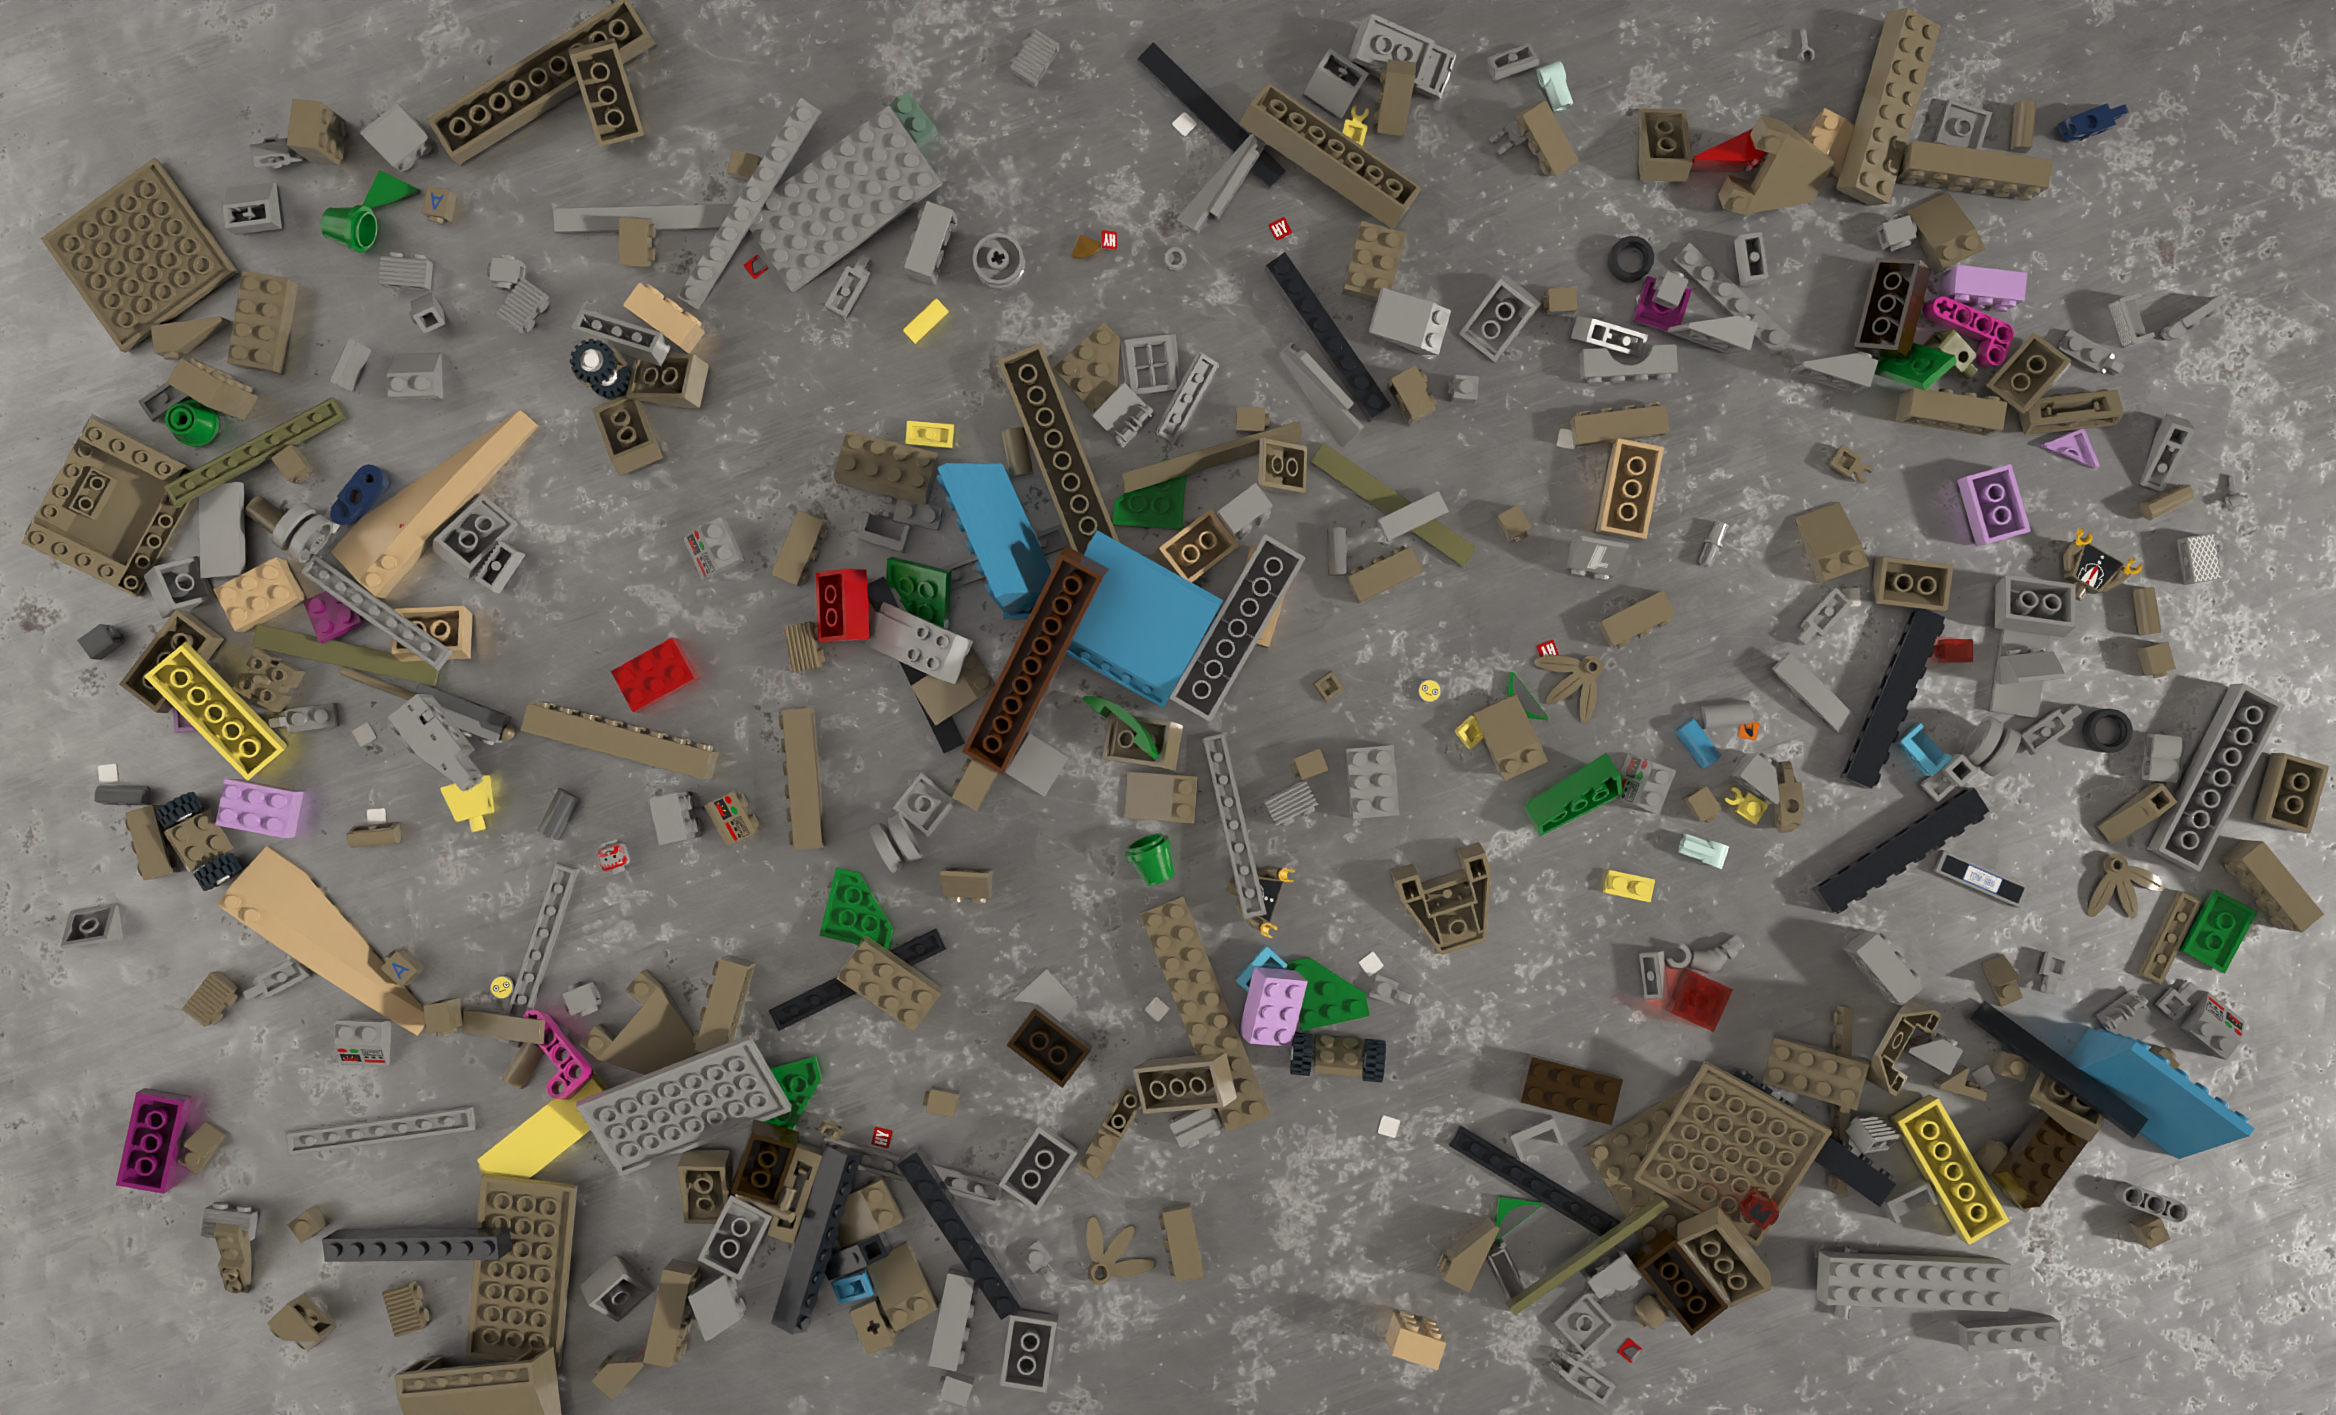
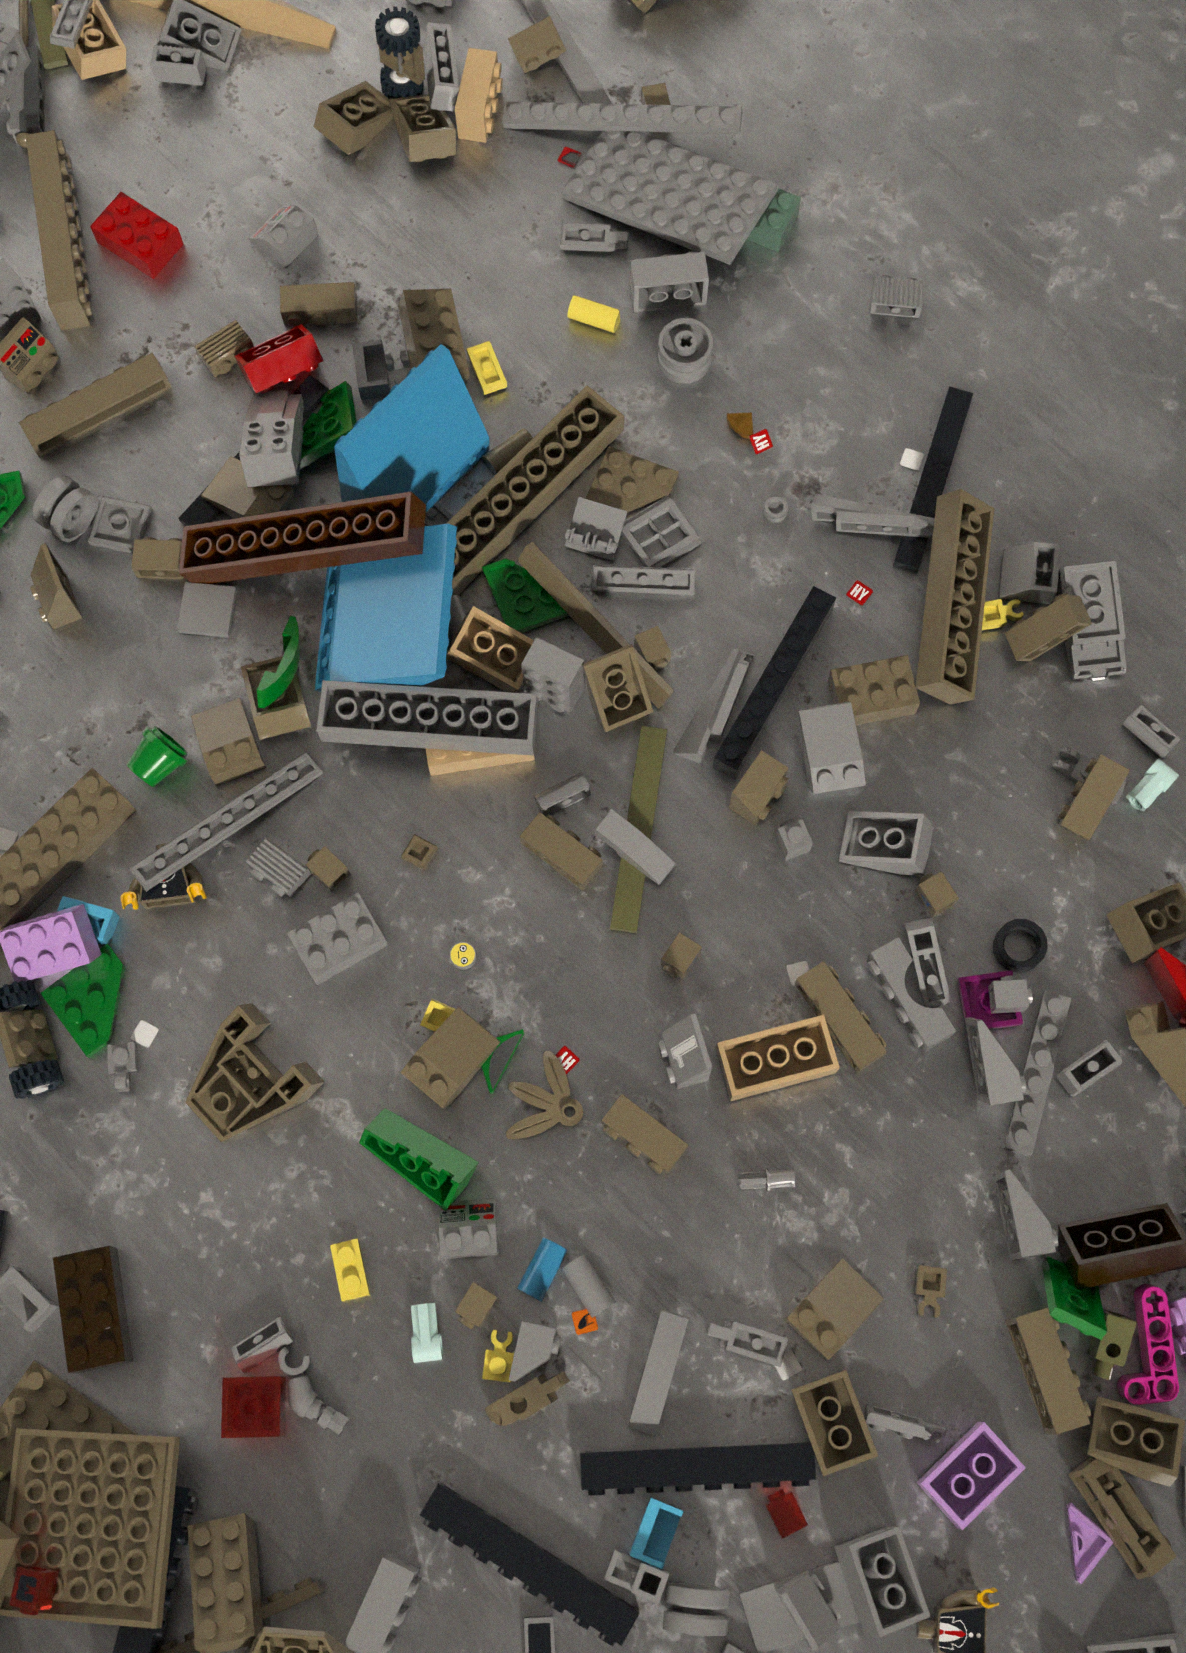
camera: 70 degrees right, 15 degrees down
none -> light grey hinge [864,1404,946,1447]

